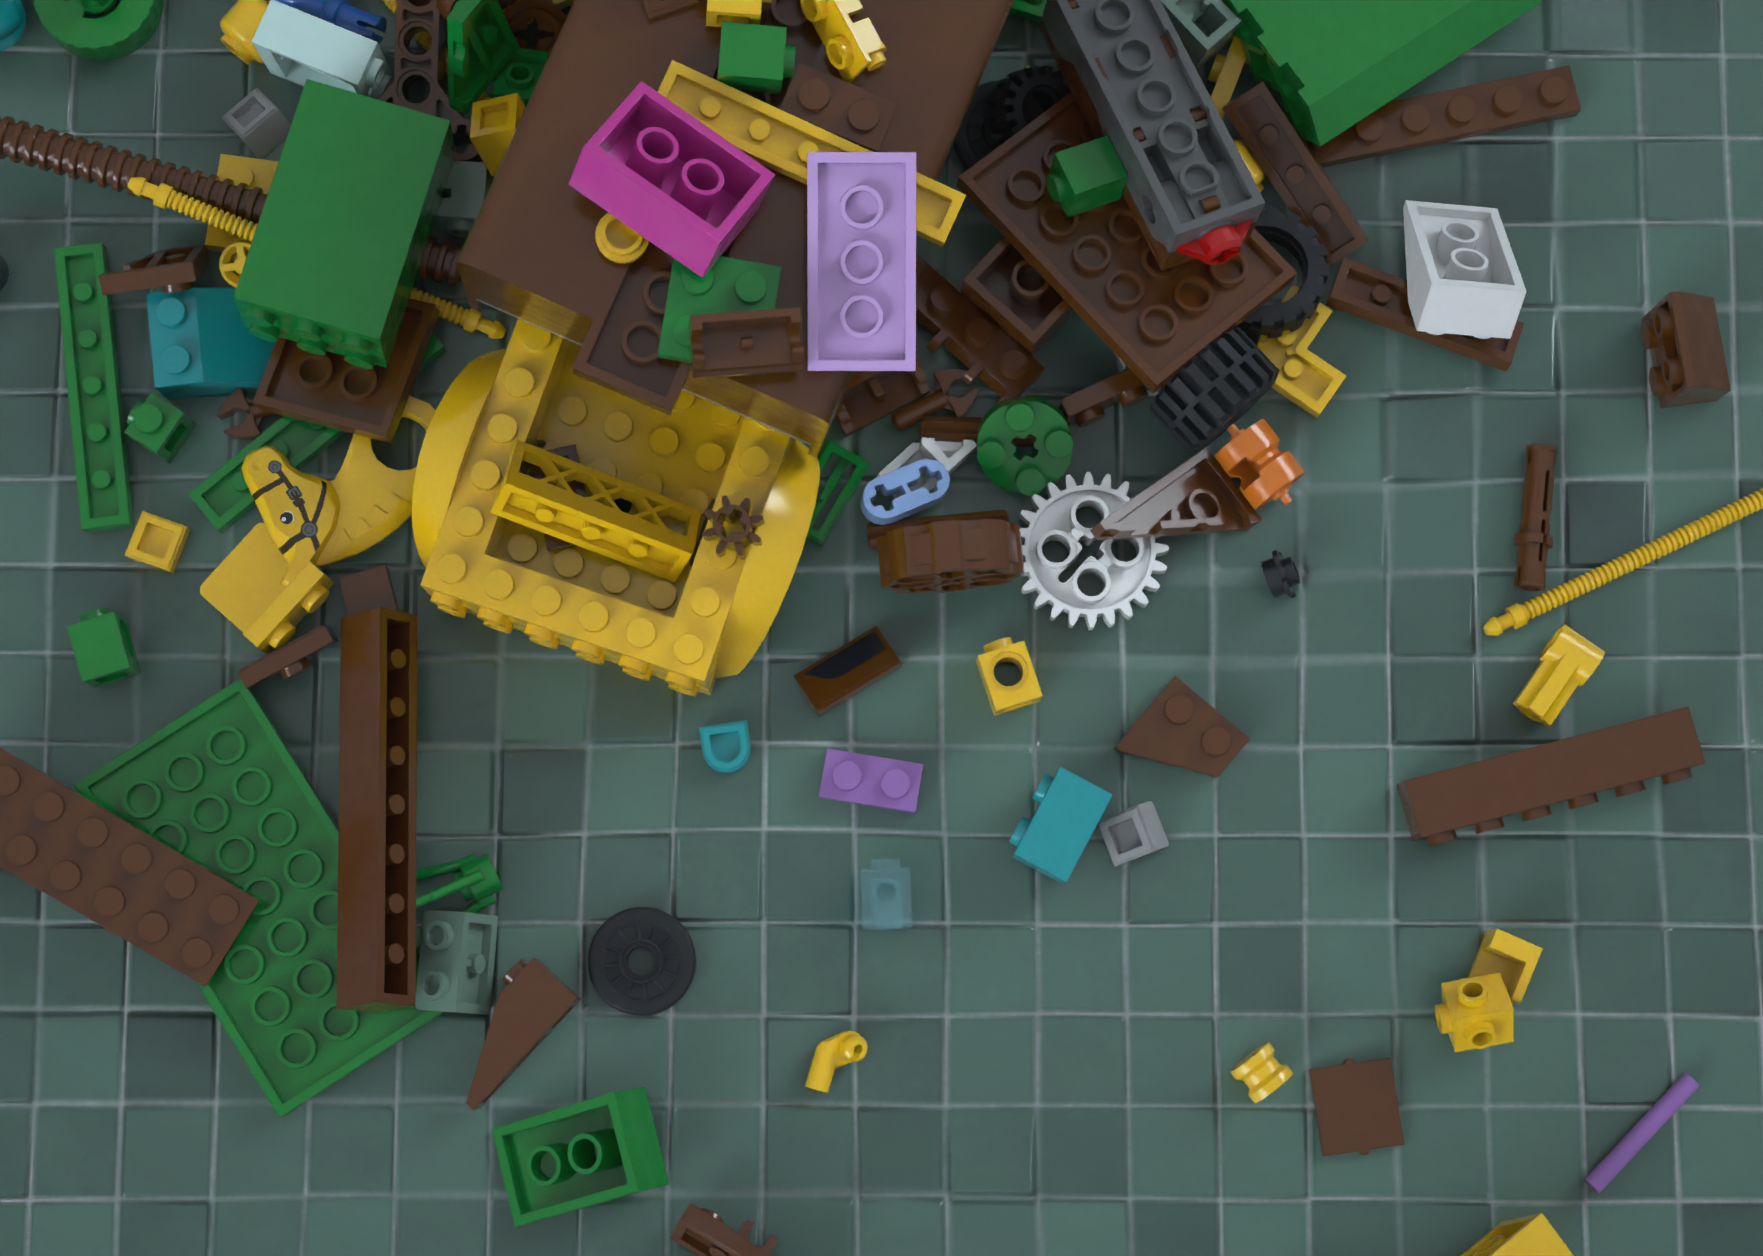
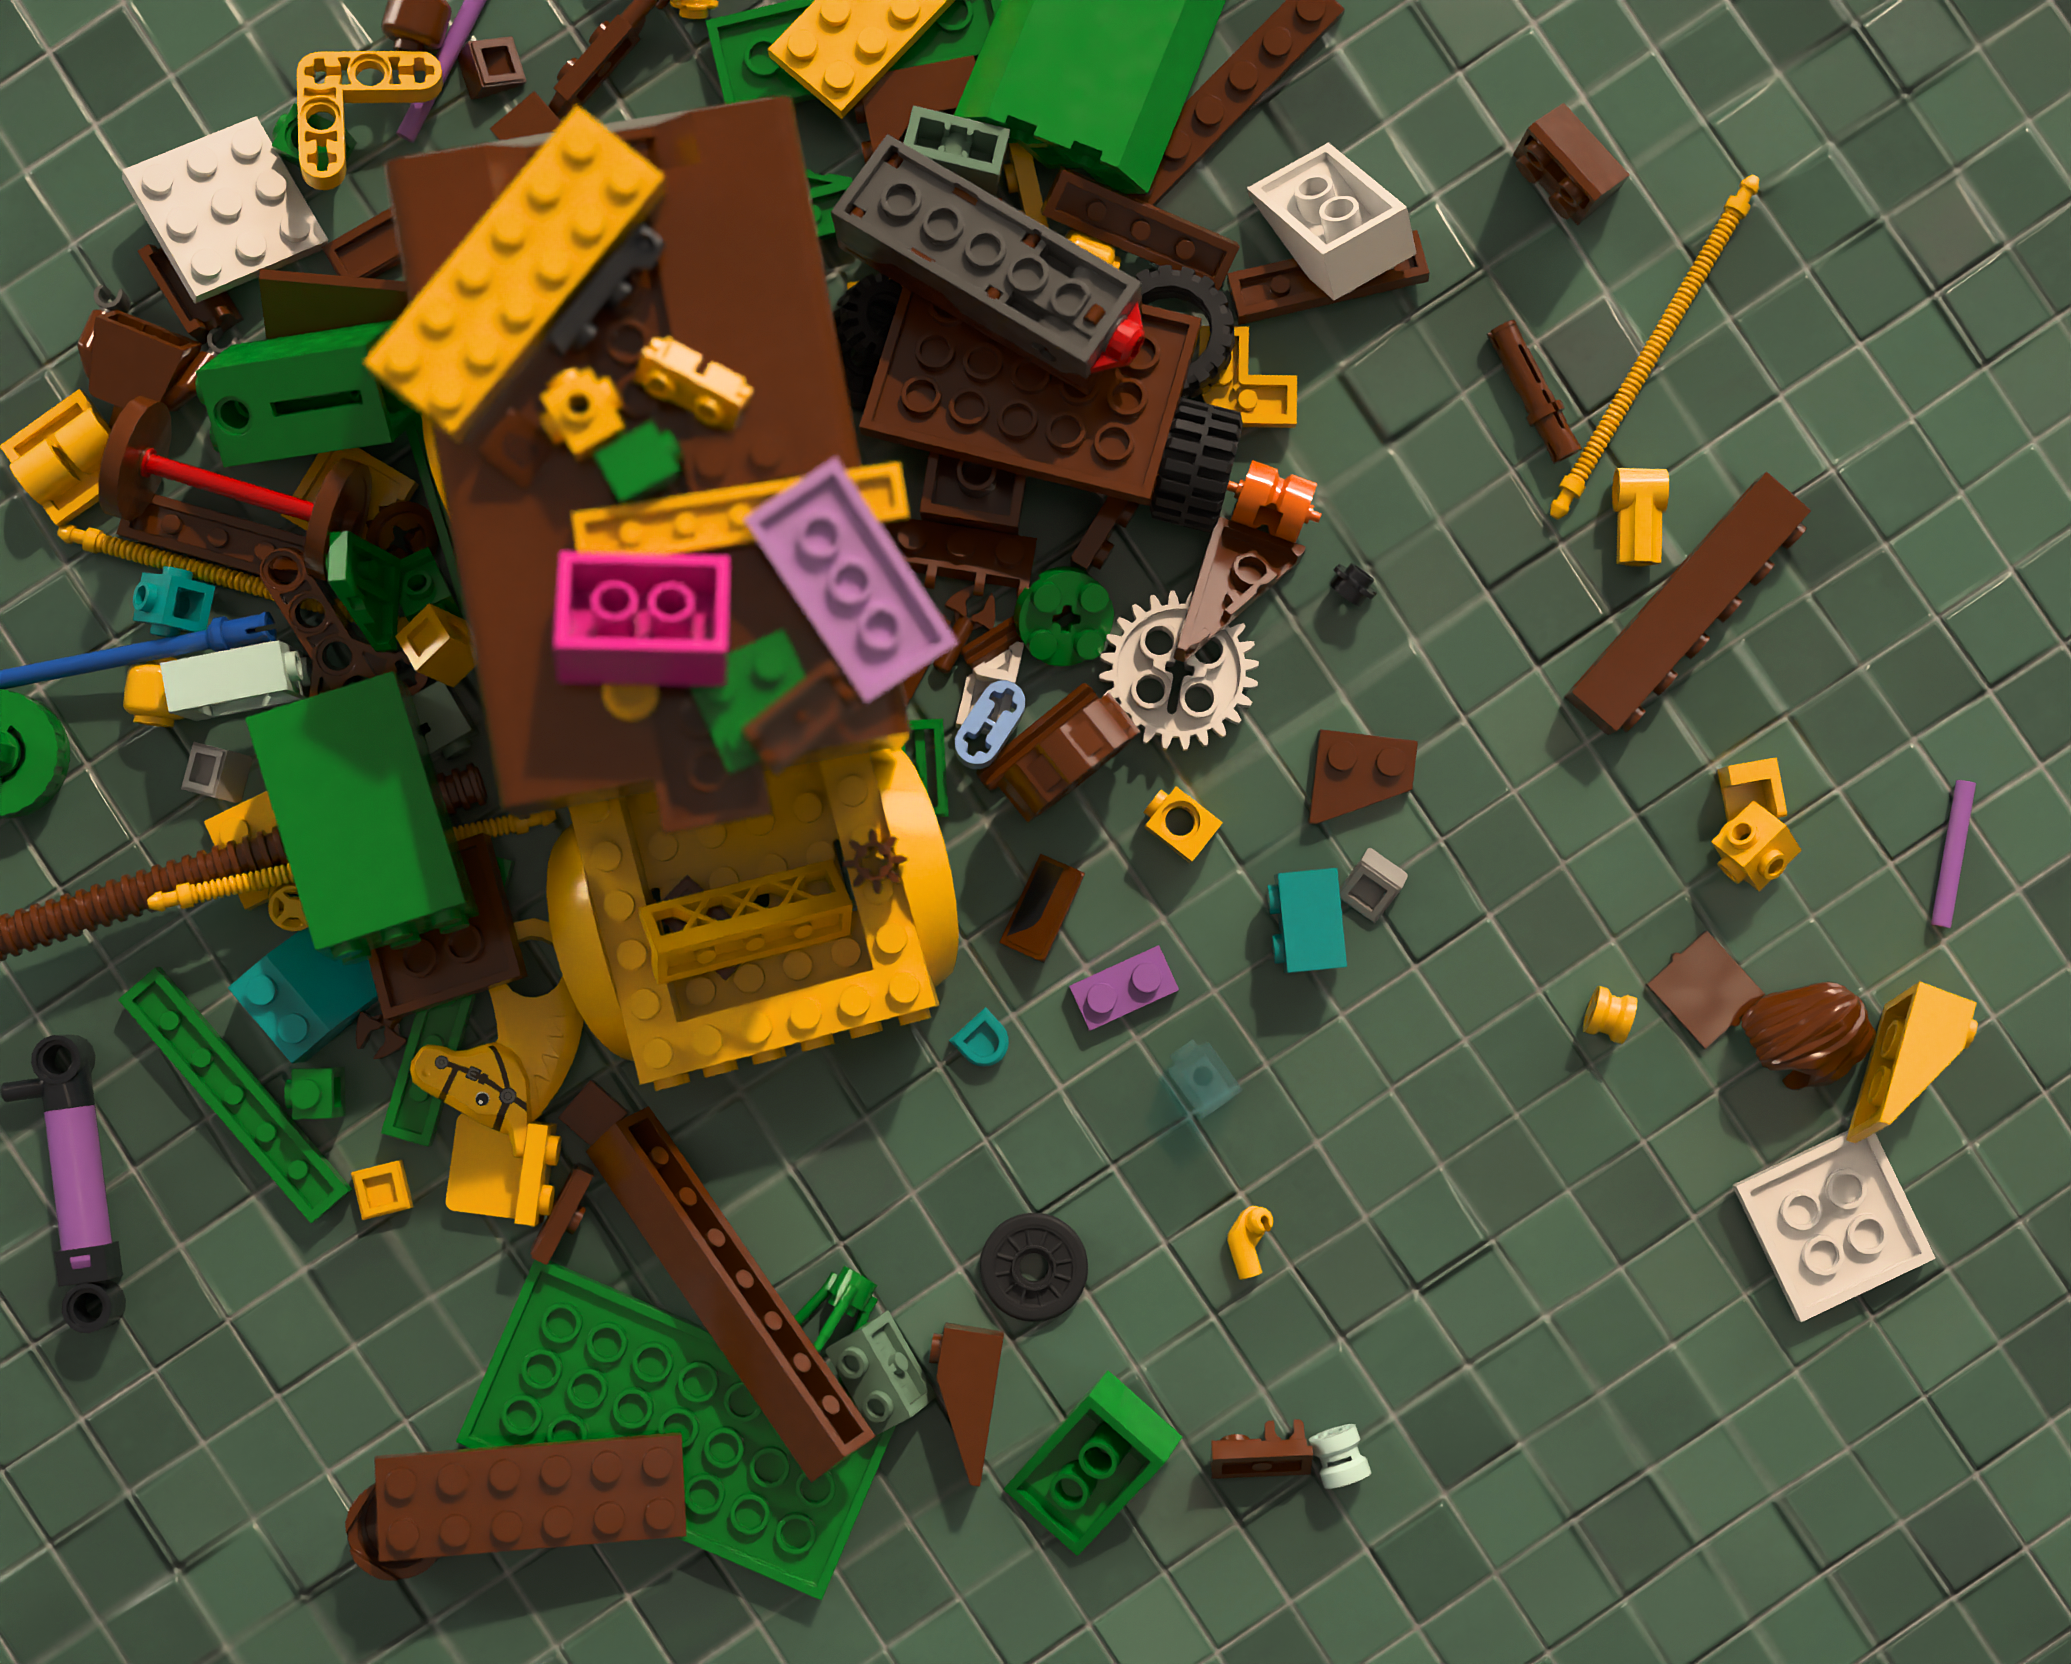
camera: 30 degrees left, 5 degrees up
green brick [67,608,141,688] -> none
reddish brown wing [98,243,210,295] -> none
green brick [1046,135,1128,217] -> none
none -> reddish brown hair [1741,982,1877,1091]

